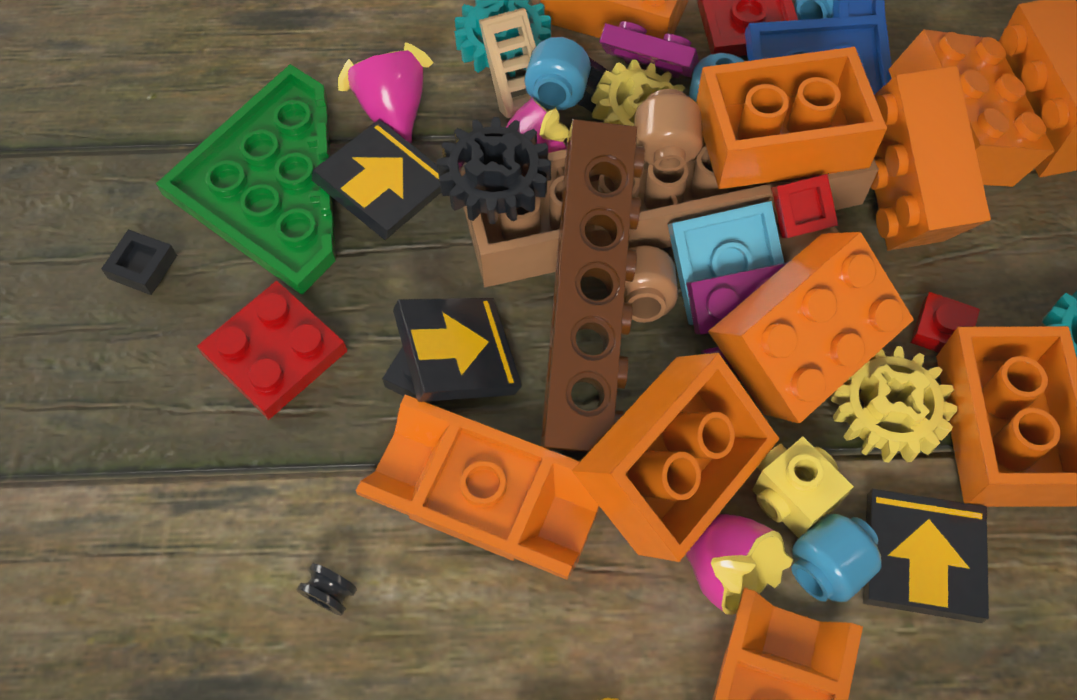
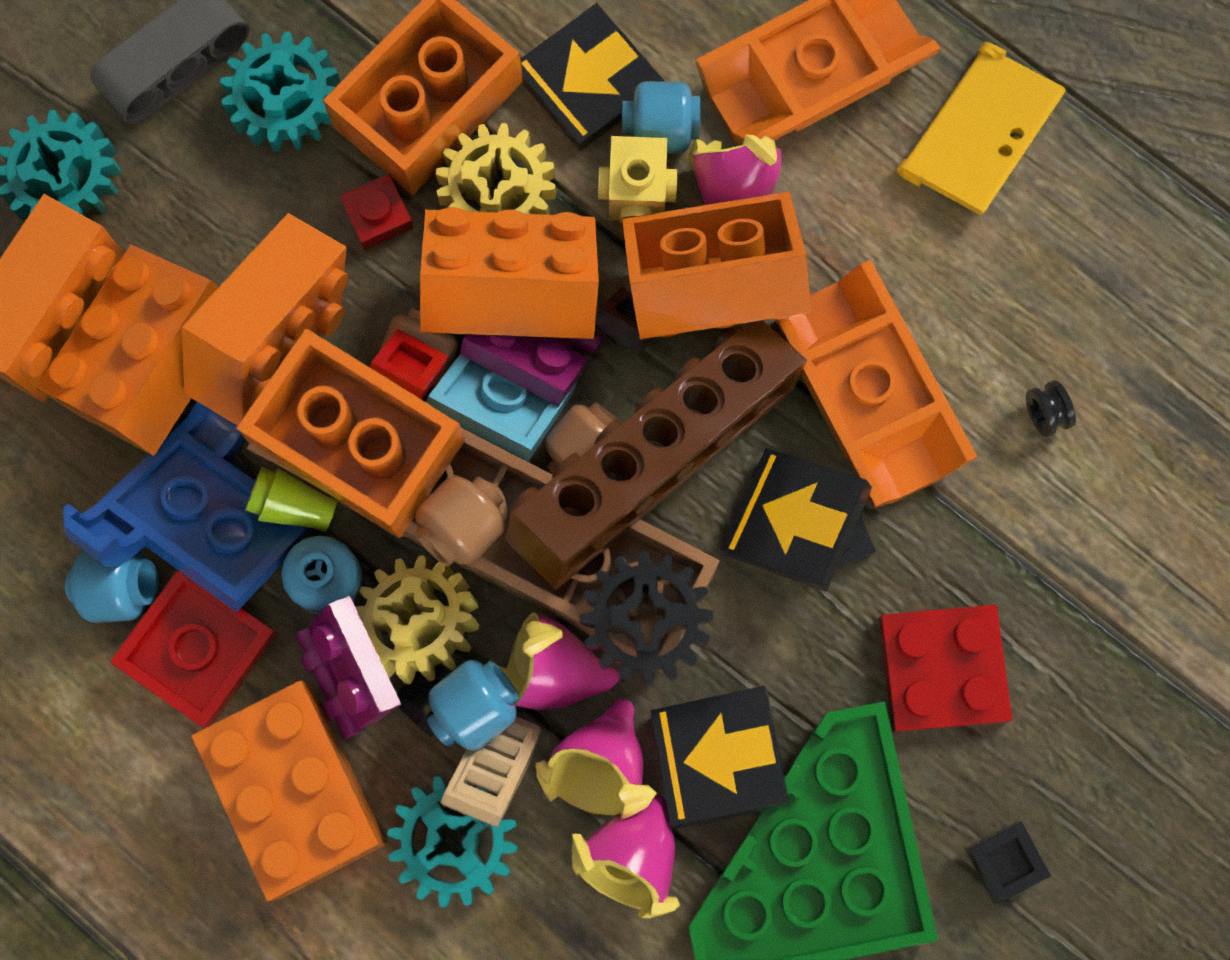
camera: 140 degrees left, 15 degrees up
none -> hat [535,699,657,820]

